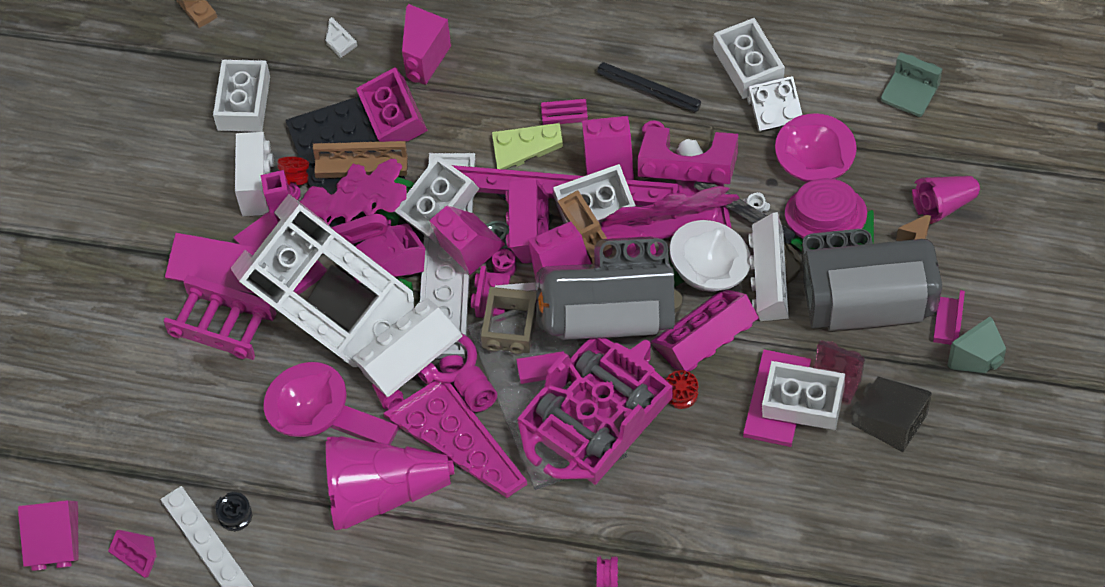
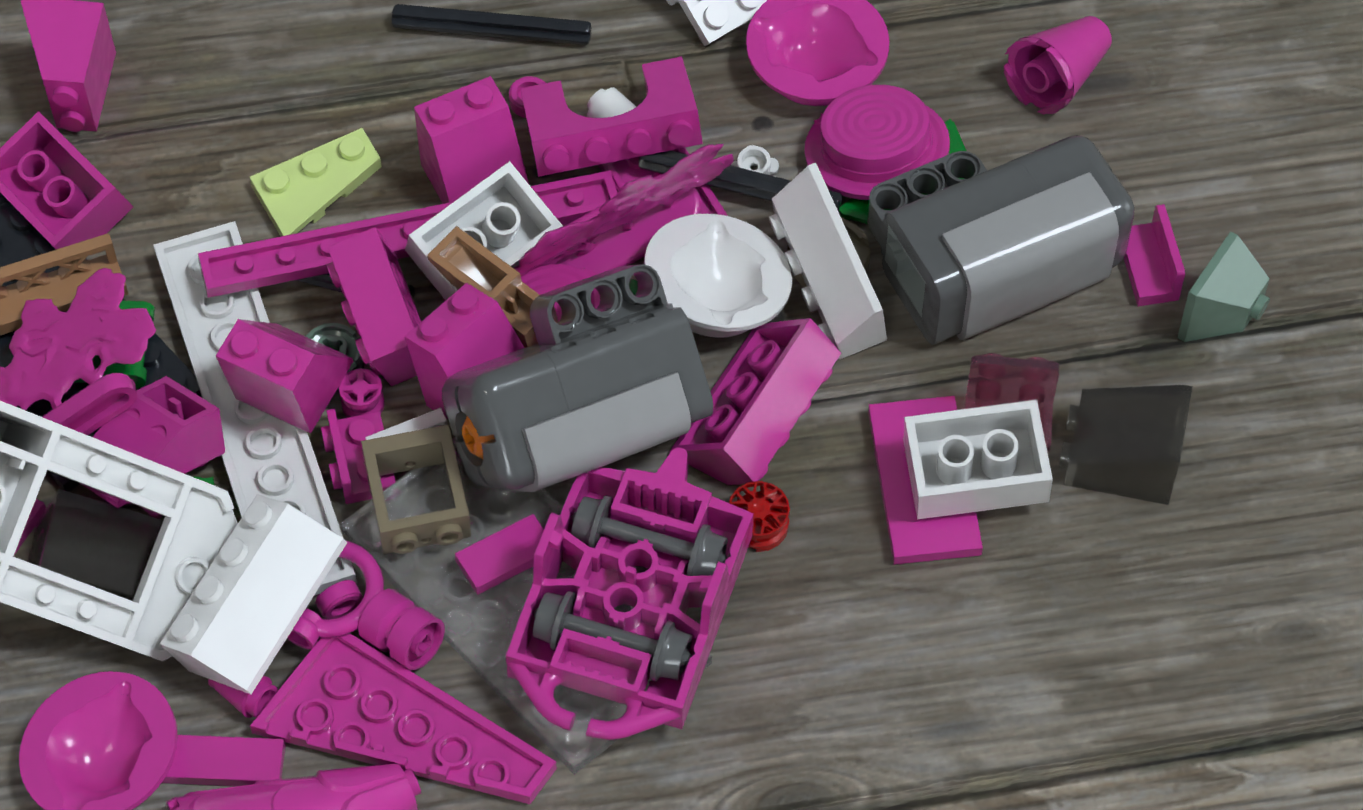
camera: 25 degrees left, 0 degrees up
white brick [395,155,479,244] -> none
dark pink tile [541,99,588,125] -> none
medium nougat slope [896,215,931,241] -> none

